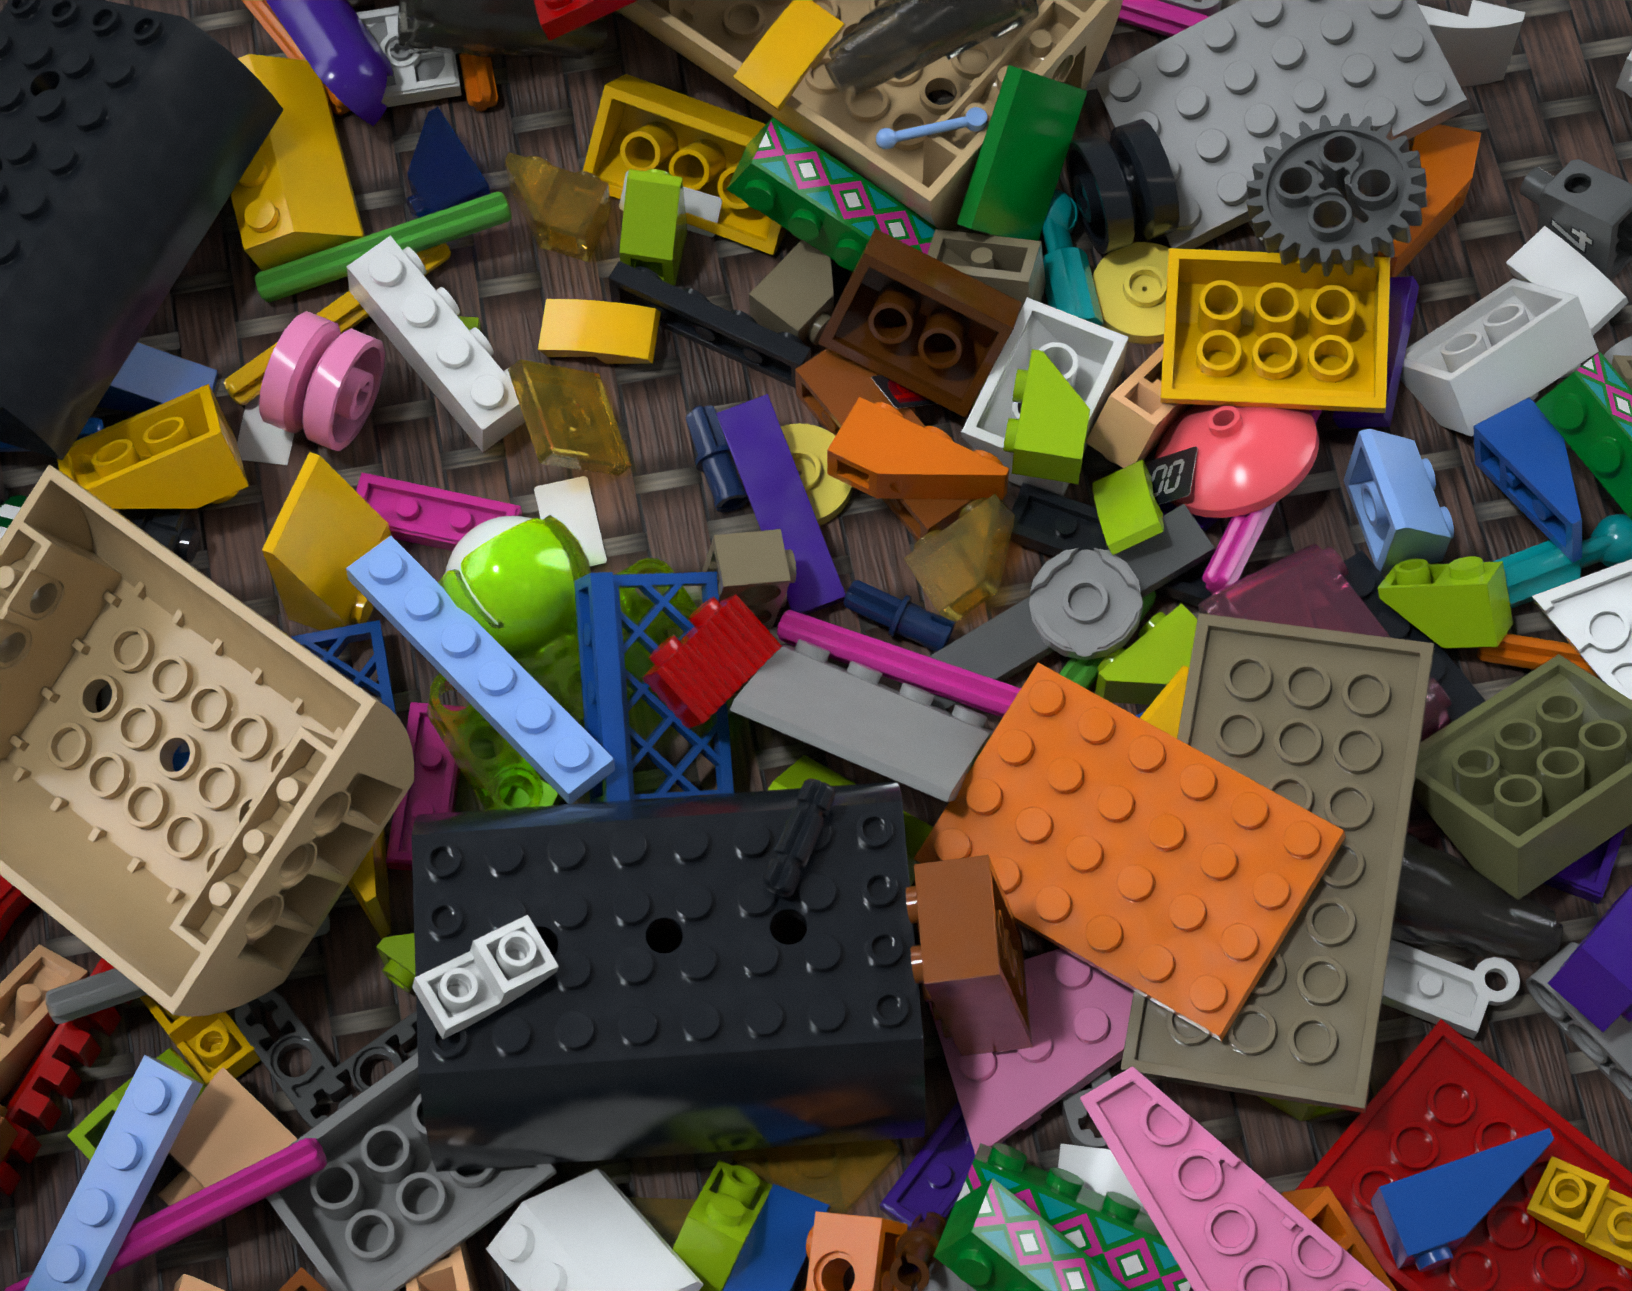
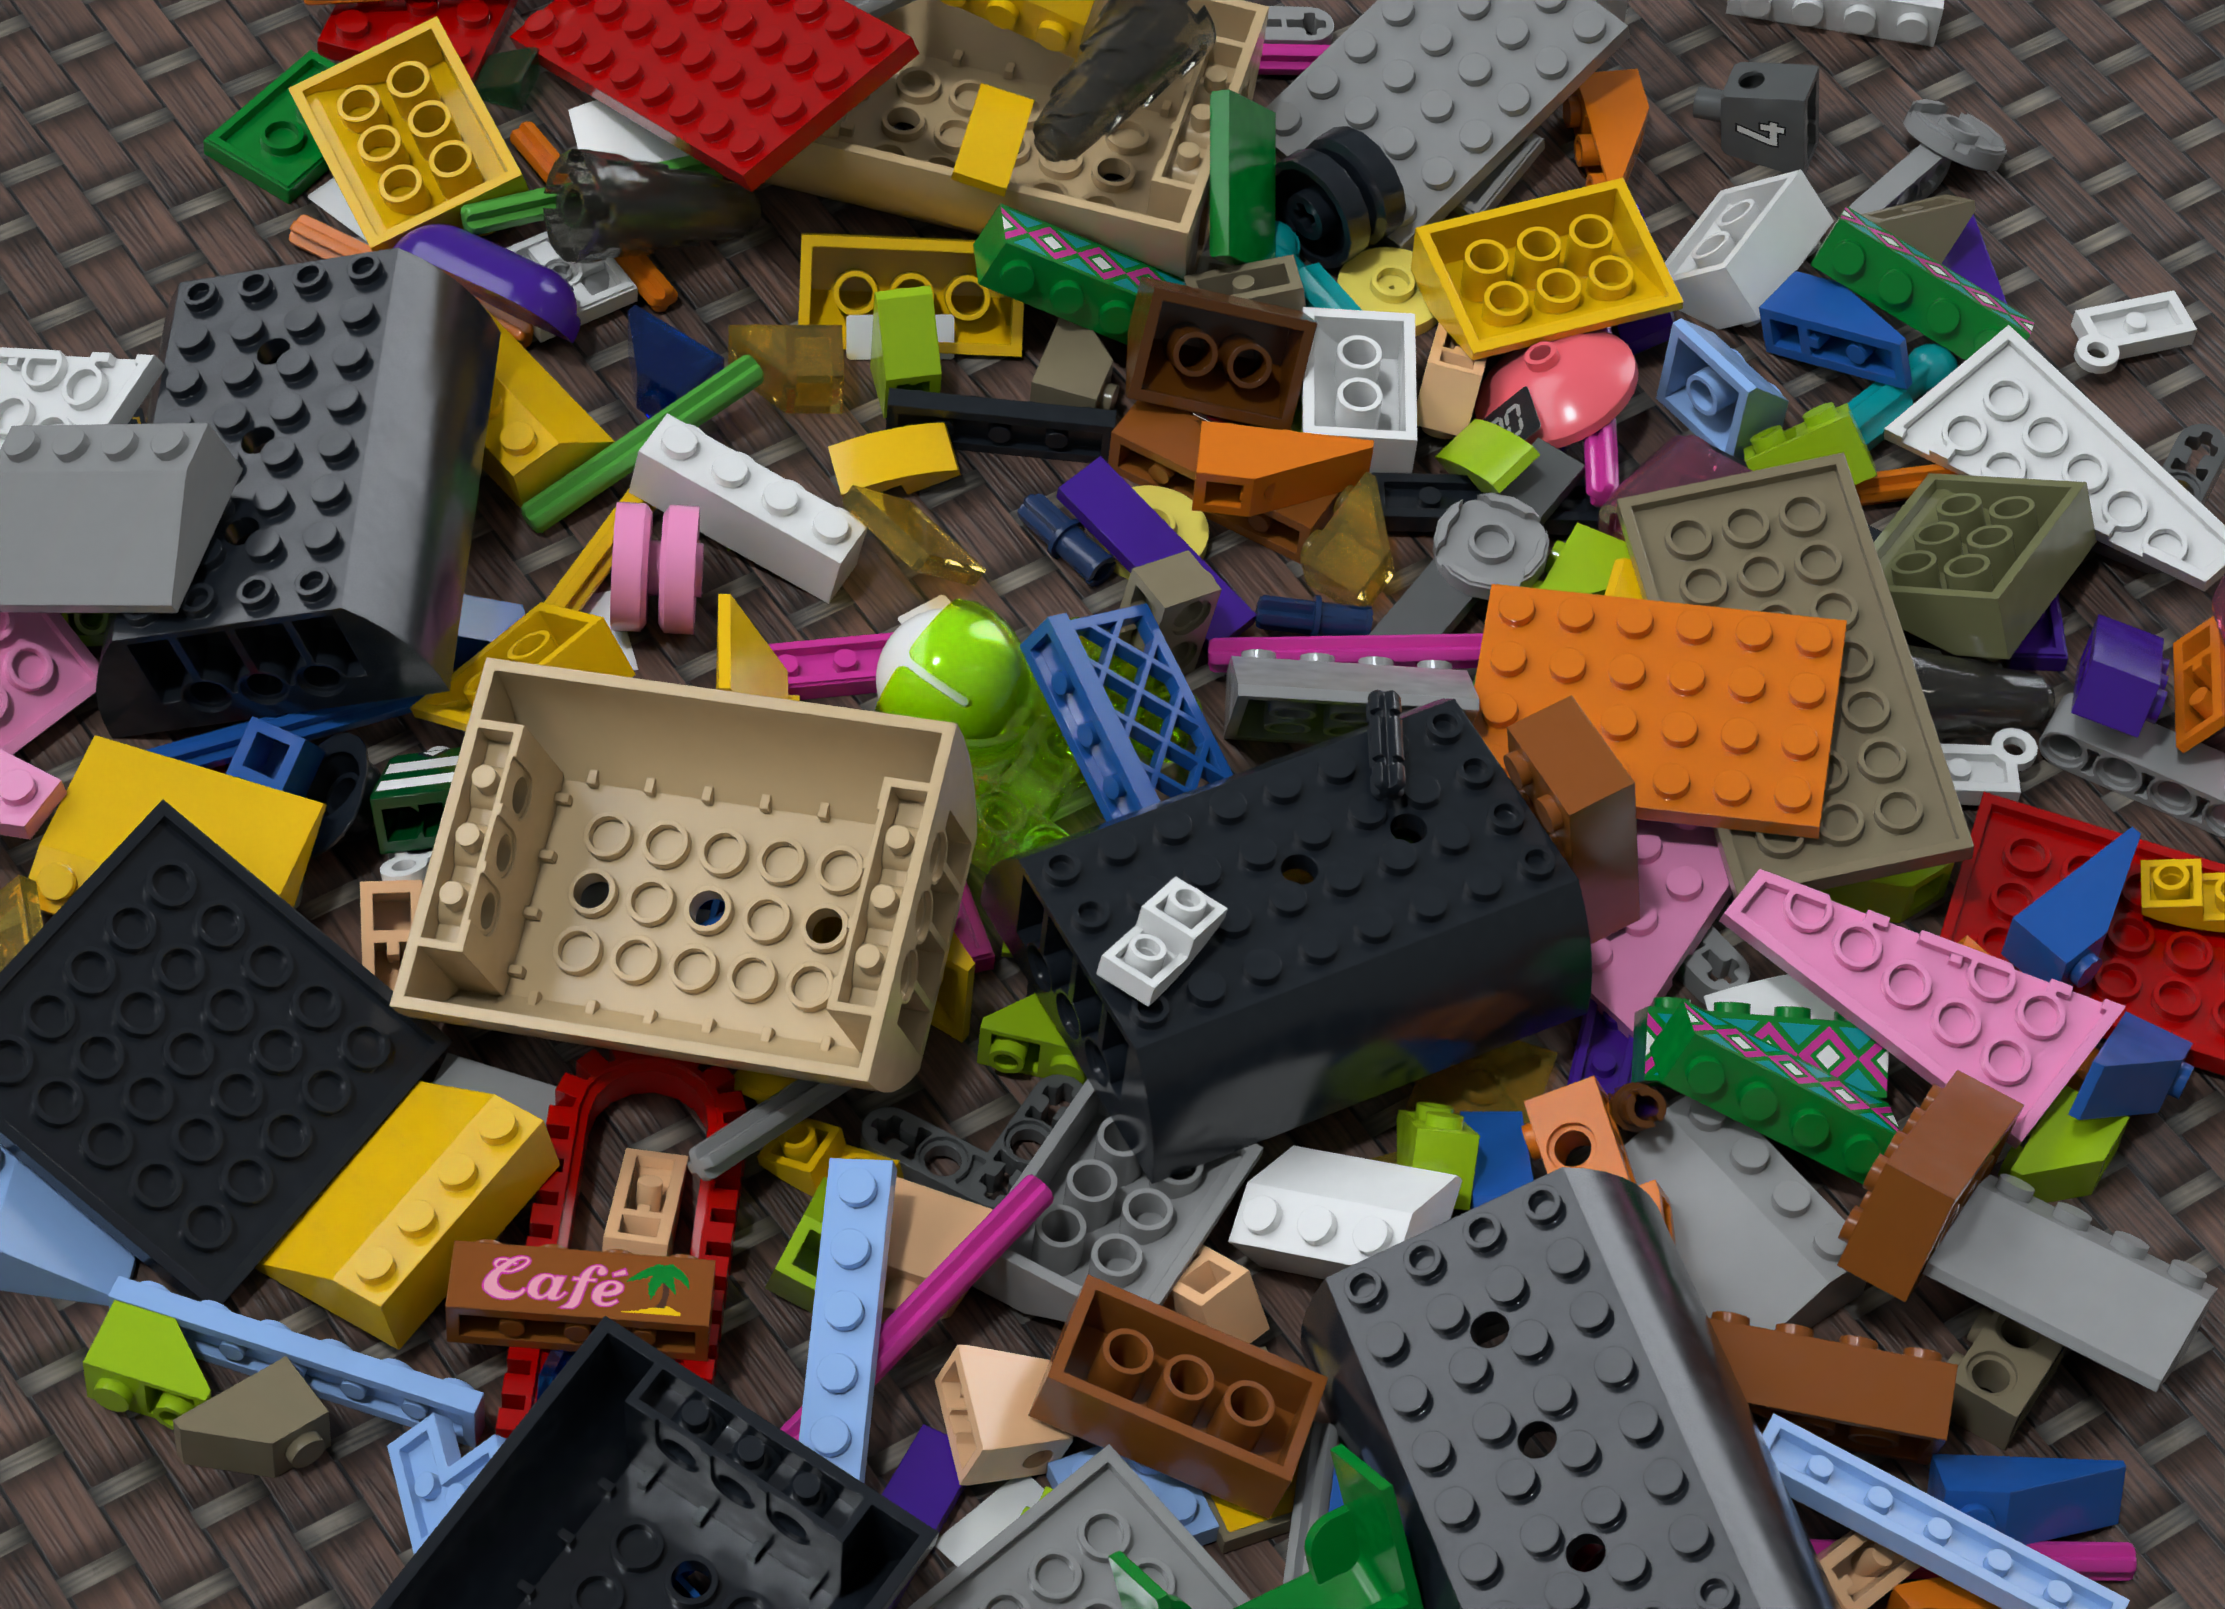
camera: 30 degrees left, 15 degrees down
light blue plate [346,536,615,804] -> none
red brick [642,594,782,729] -> none
light blue hinge [876,107,987,149] -> none
lime slope [1003,349,1090,484] -> none
dark grey gear [1246,113,1428,276] -> none
white slope [1506,226,1629,335] -> none

